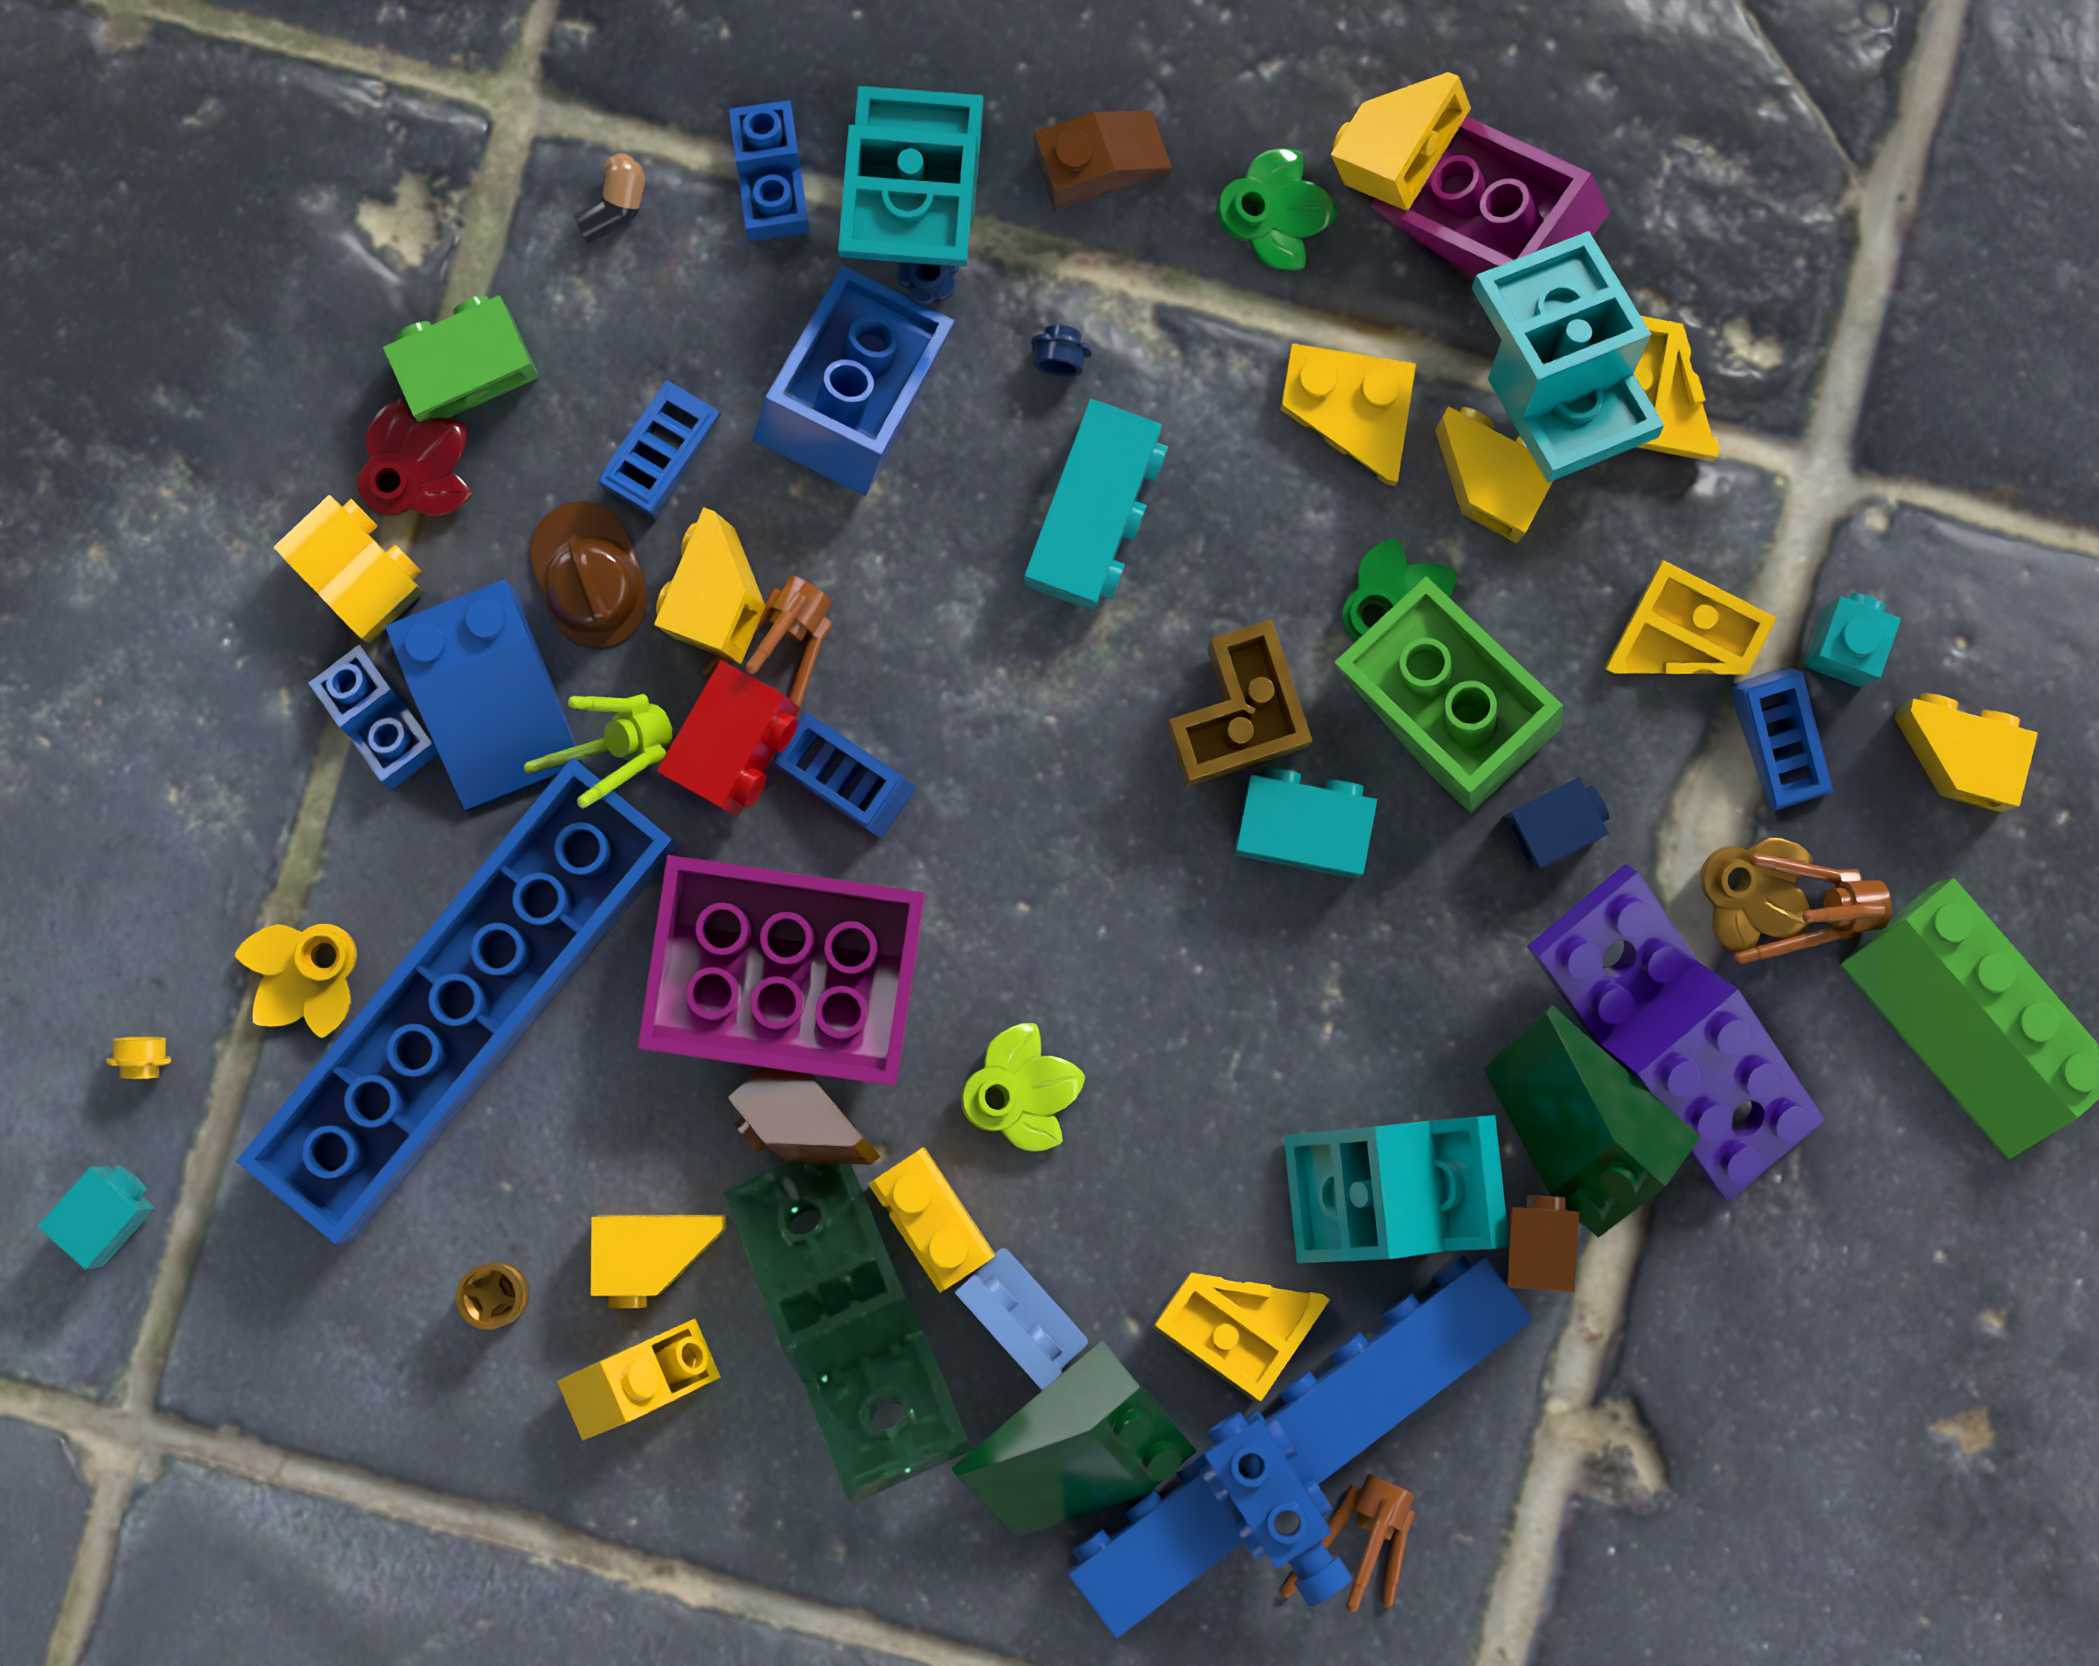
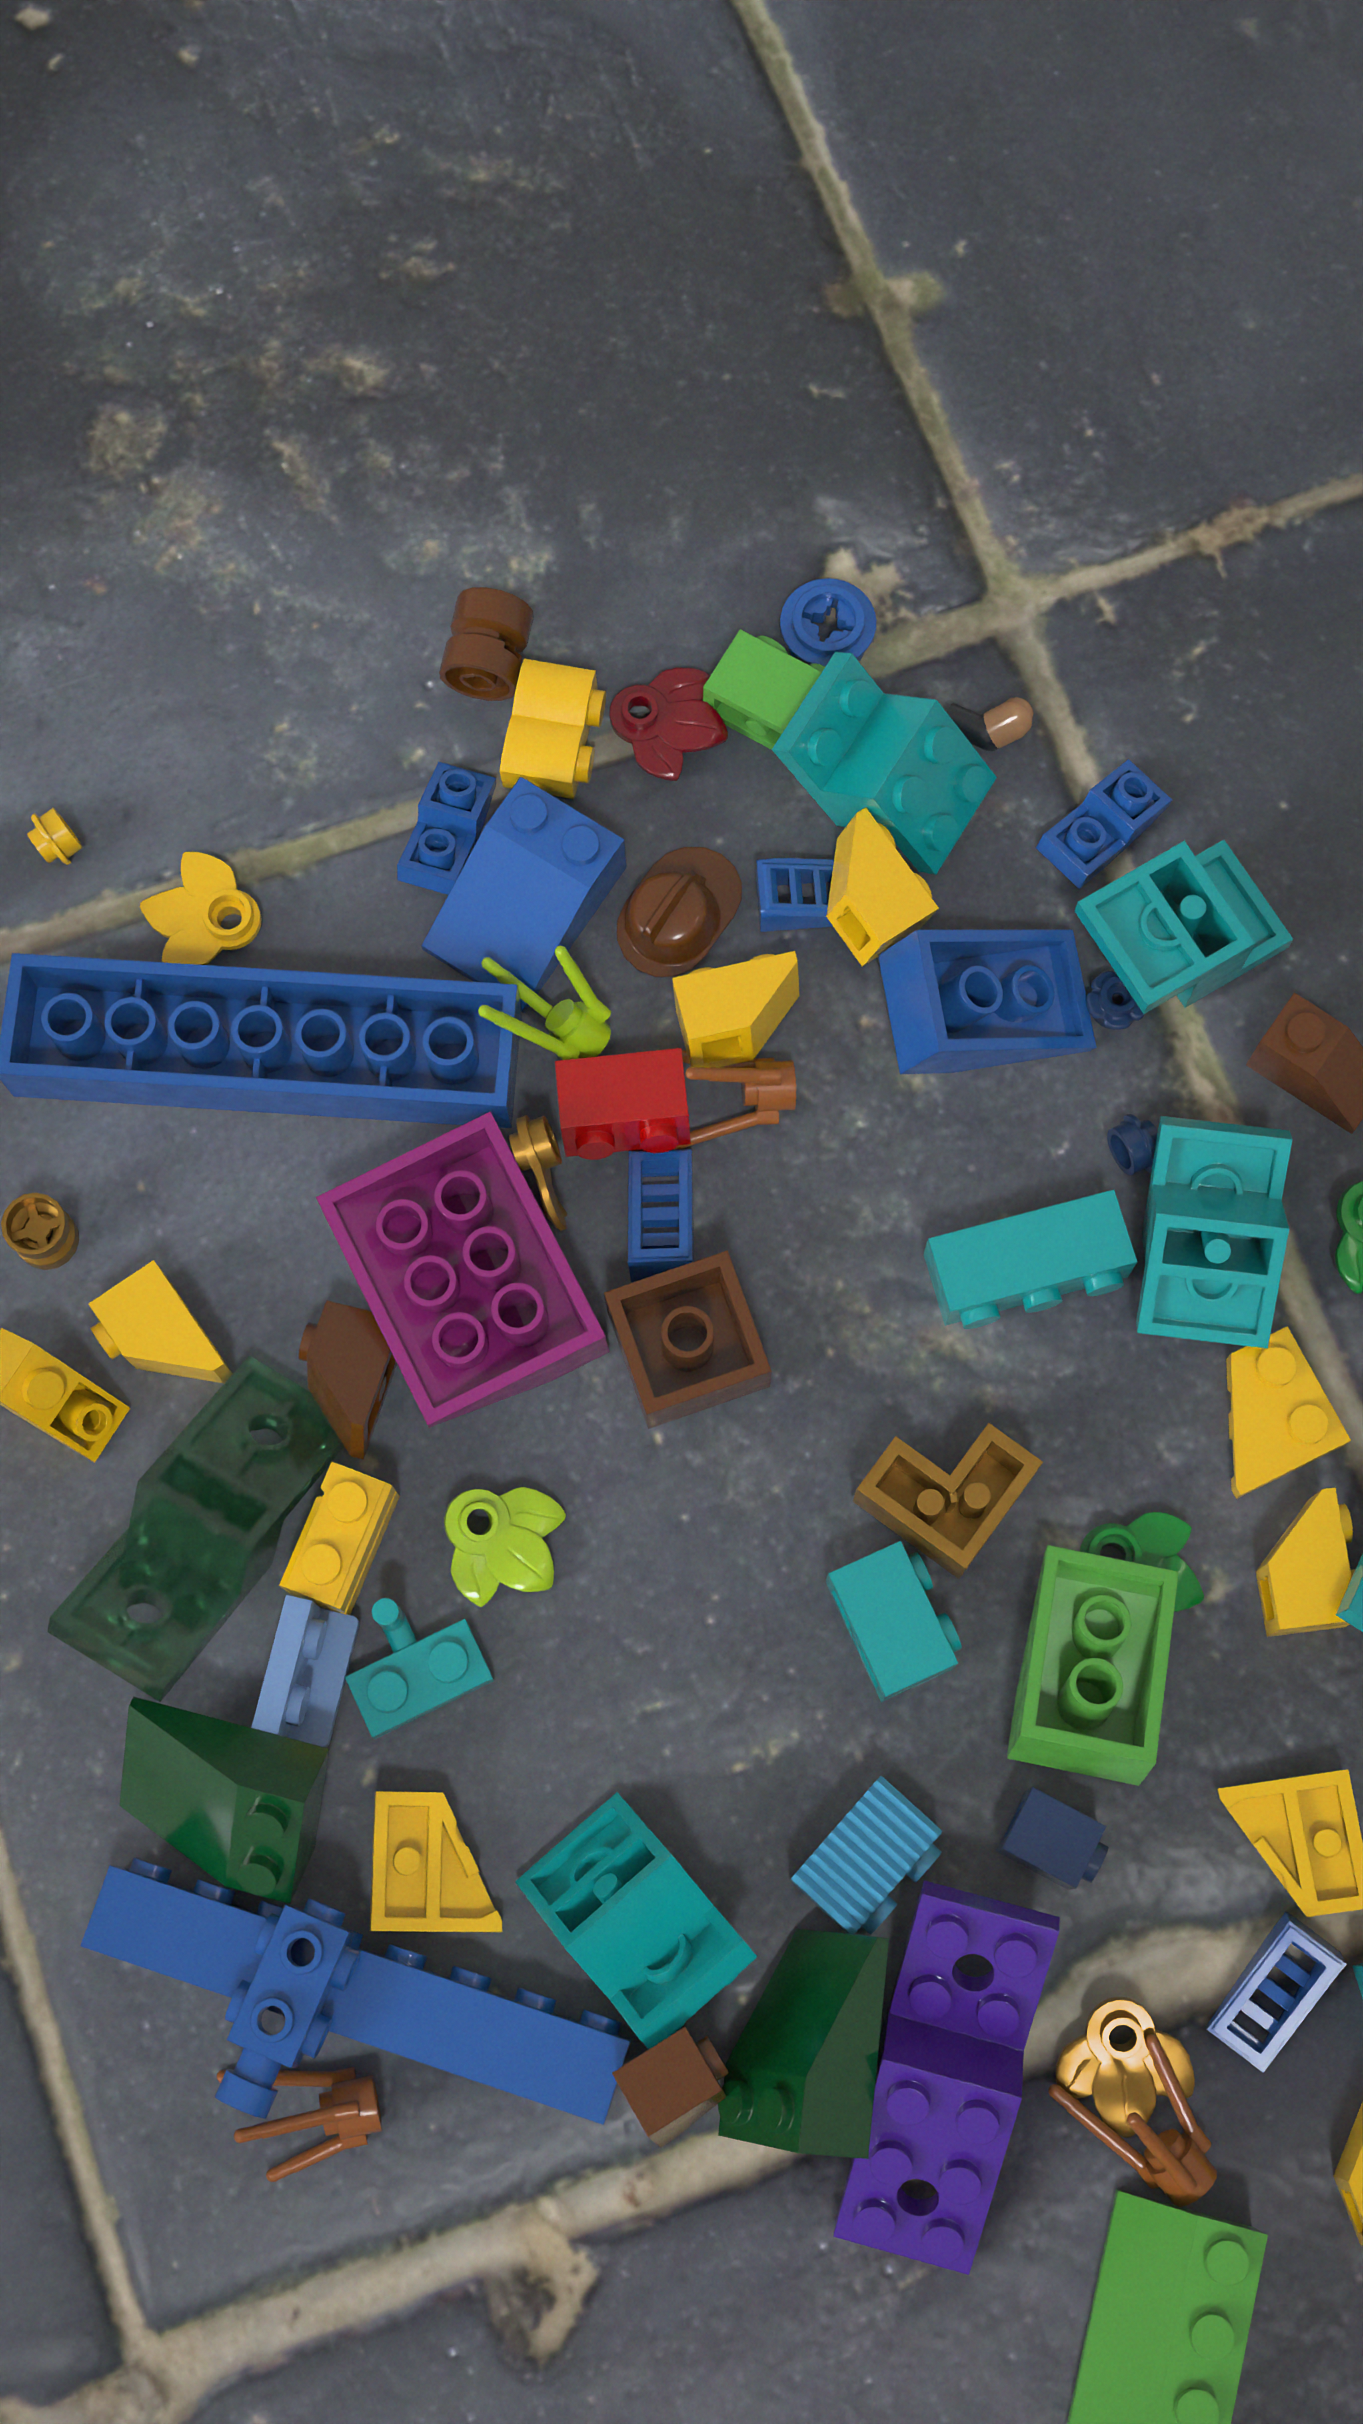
camera: 60 degrees right, 10 degrees down
none -> teal plate [345,1598,495,1739]
none -> reddish brown wheel [439,587,534,701]
none -> pearl gold plate [509,1115,567,1231]
none -> reddish brown brick [604,1250,772,1429]
none -> teal bracket [772,652,997,875]
none -> blue gear [780,578,876,667]
none -> dark azure brick [790,1776,943,1935]
none -> yellow slope [826,808,939,967]
none -> teal bracket [1136,1116,1293,1349]

